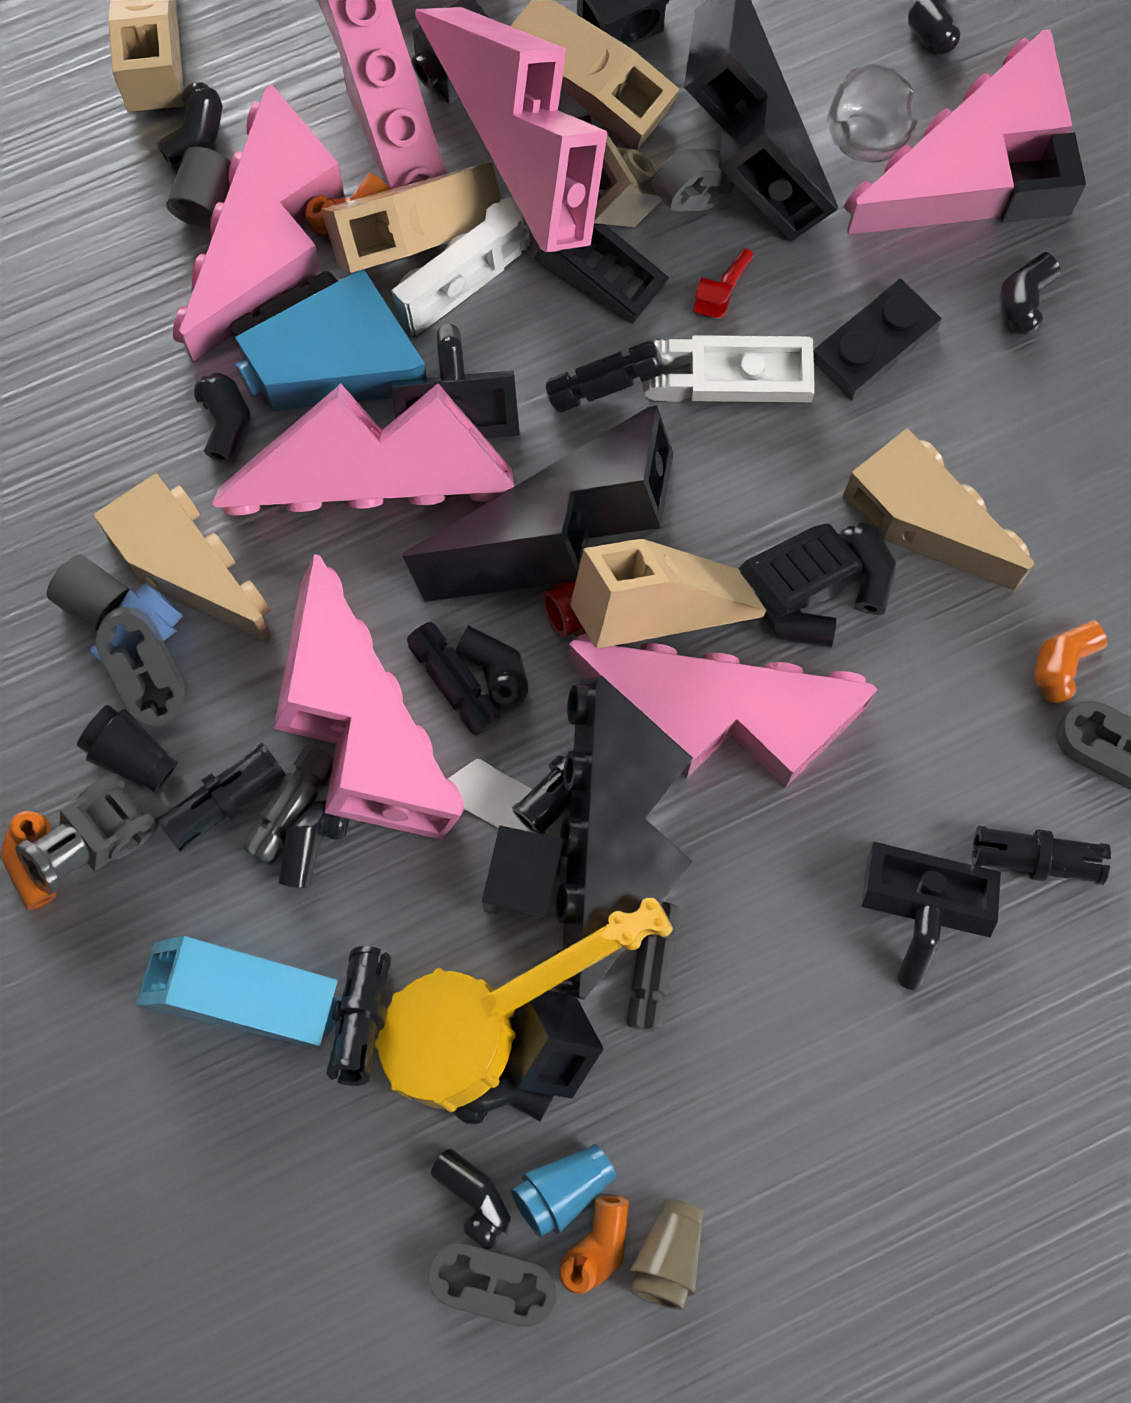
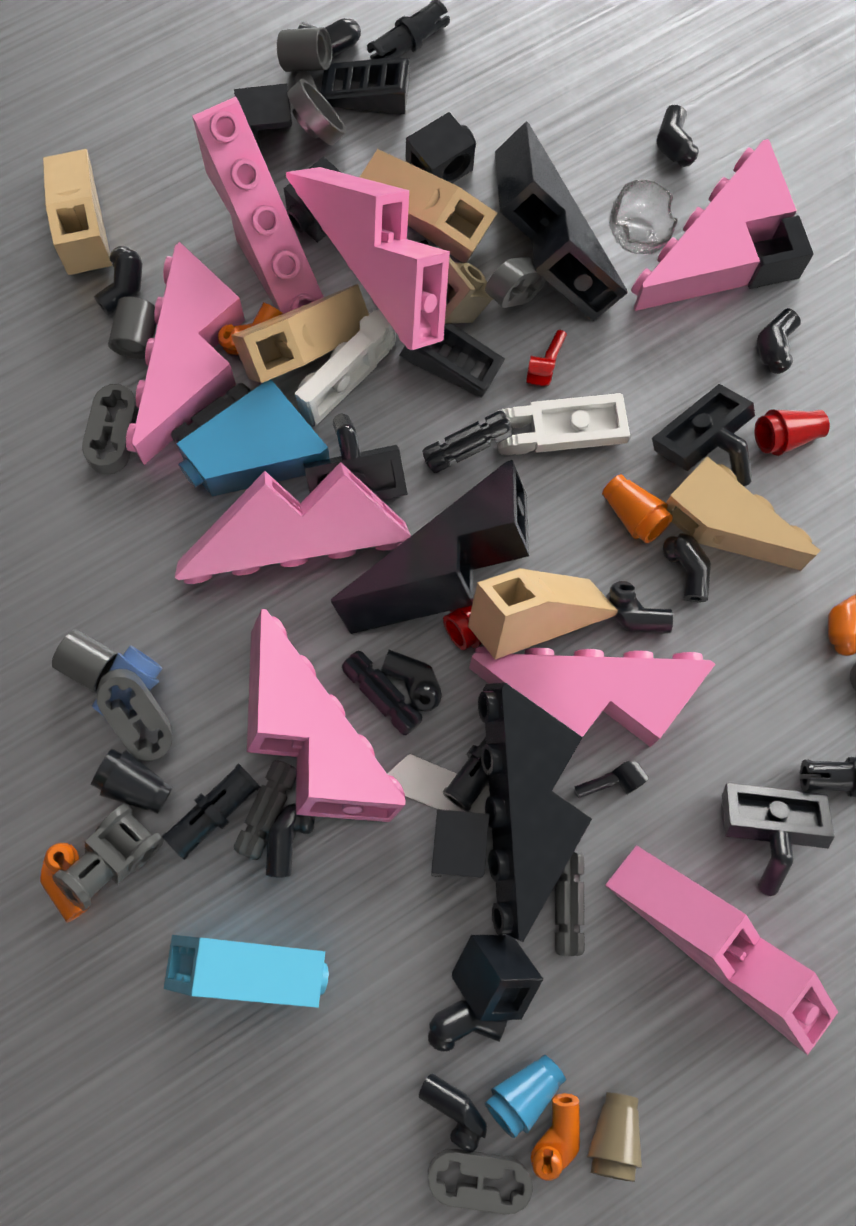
camera: 10 degrees left, 0 degrees up
tan slope [93,473,271,641] -> none
black arm [194,372,250,464] -> none
black pin [326,946,392,1086] -> none
yellow piece [374,898,673,1112] -> none
black slope [738,523,863,617] -> none
black plate [813,278,942,401] -> none
none -> dark grey beam [82,384,139,475]
none -> black hand [574,761,649,798]
none -> orange cone [602,474,673,543]
none -> bright pink slope [605,845,838,1055]
none -> black plate [652,384,755,486]
none -> red cone [754,409,830,456]

